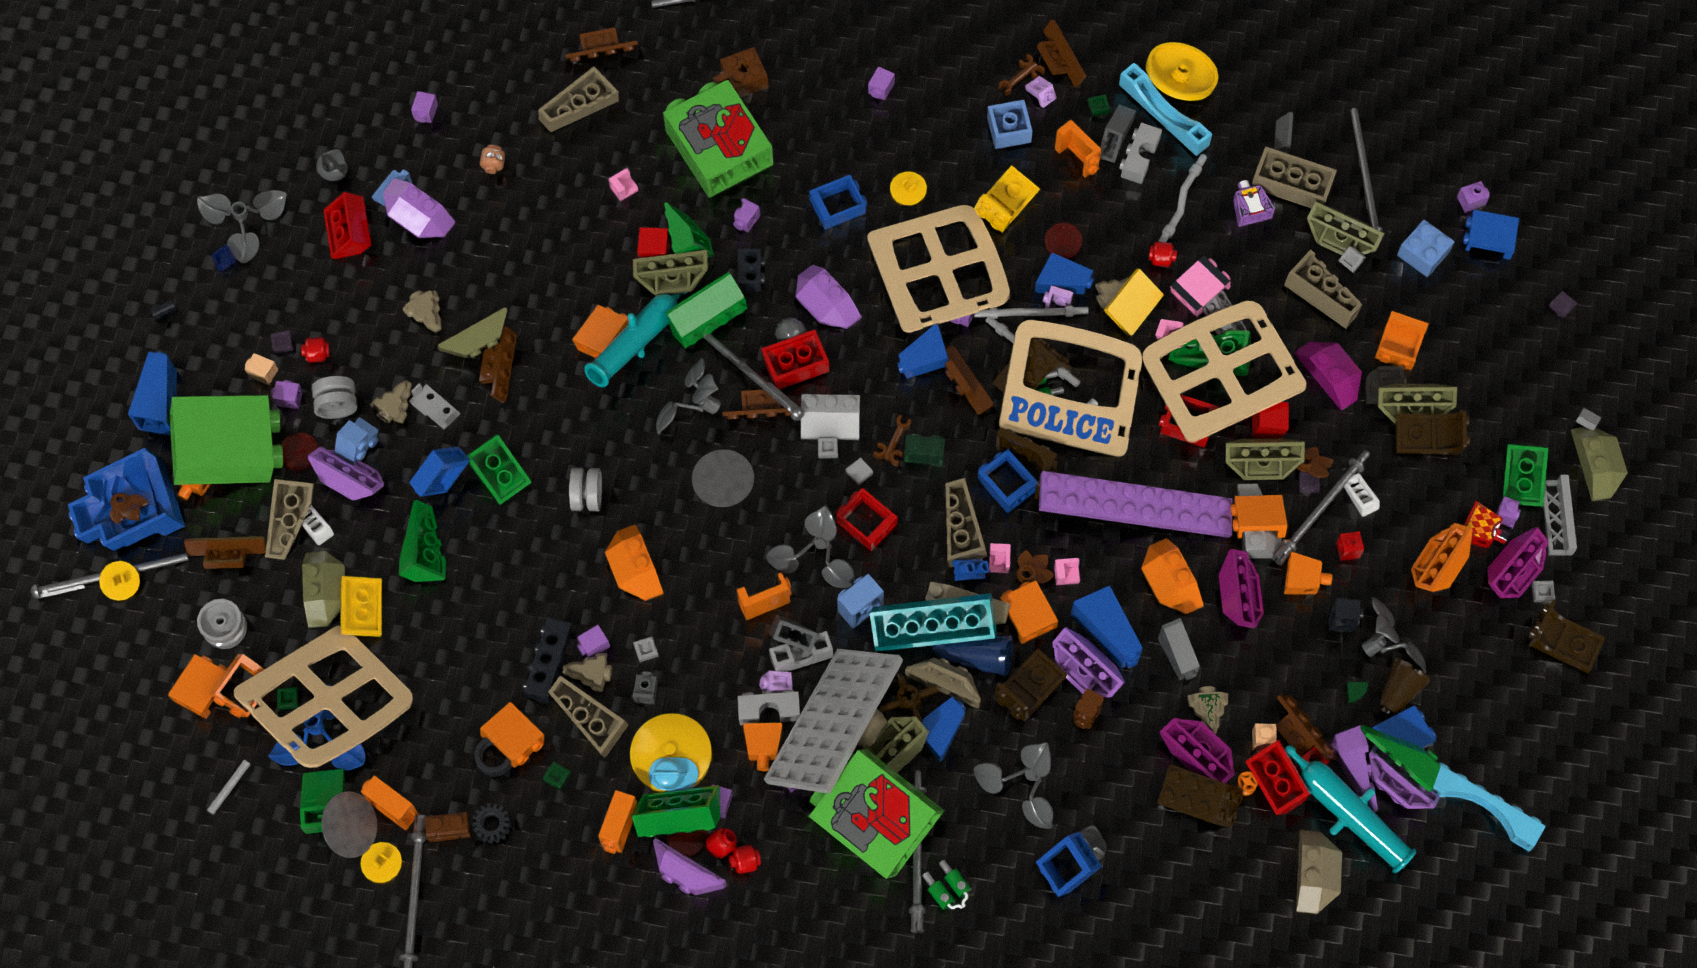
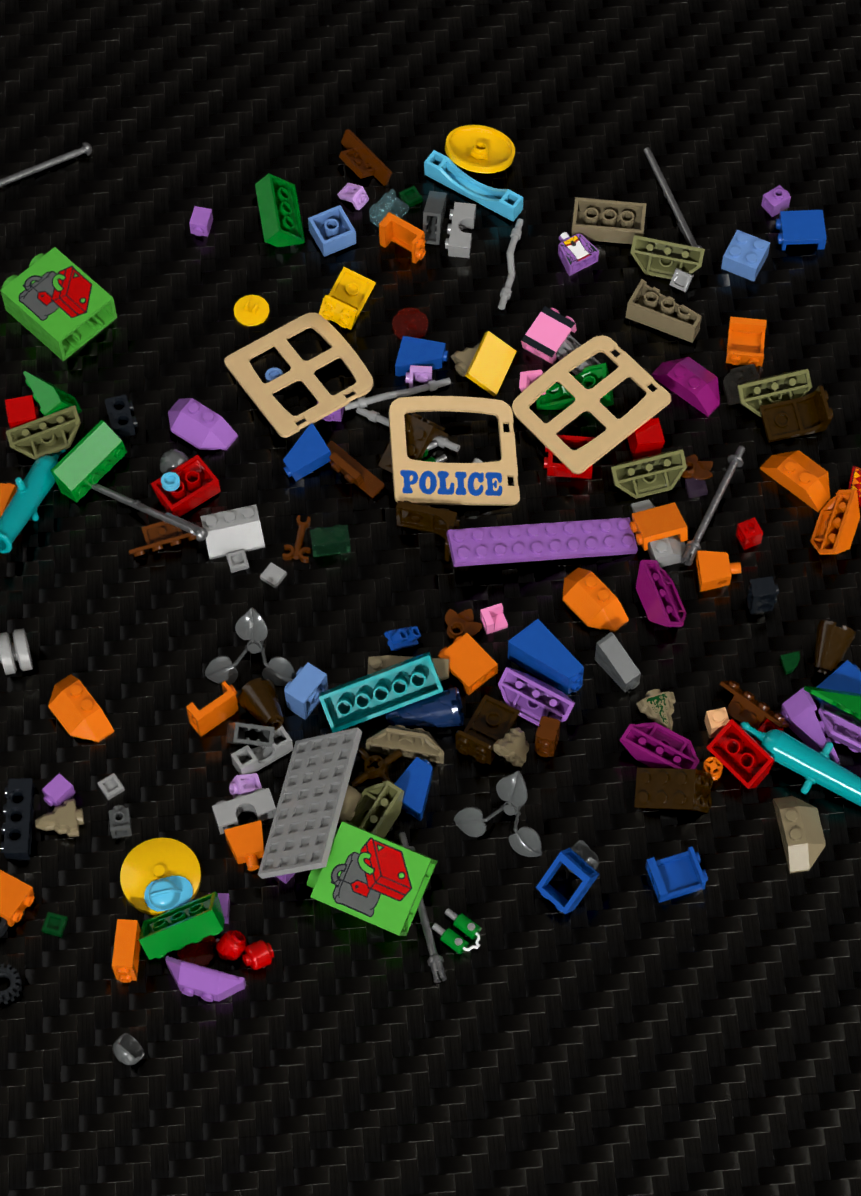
camera: 15 degrees left, 5 degrees down
dark tan wedge [548,676,628,758] -> none
dark grey plant [656,358,721,435] -> none
flat silver sticker [692,450,754,507] -> none
reddish brown hinge [713,47,769,98] -> none
medium lavender brick [733,198,760,232] -> none
blue window [809,175,867,230] -> none
red window [836,488,898,551] -> none
dark tan wedge [946,478,988,568] -> none
blue window [978,450,1038,513] -> none
bright pink panel [989,543,1010,573] -> none
reddish brown bar [998,54,1045,96] -> none
red head [1149,241,1177,267] -> none
dark grey slope [1274,112,1293,153] -> none
white slope [1344,473,1379,517] -> none
dark grey plant [1362,597,1426,673] -> none
none -> dark grey hair [113,1033,145,1065]
none -> medium azure tile [161,472,180,491]
none -> dark brown cone [238,678,284,730]
none -> green slope [255,173,305,247]
none -> medium blue tile [265,367,283,383]
none -> clear light blue bracket [369,189,409,227]
none -> dark tan rock [493,727,529,767]
none -> blue panel [645,846,708,903]
none -> orange wedge [760,450,830,512]

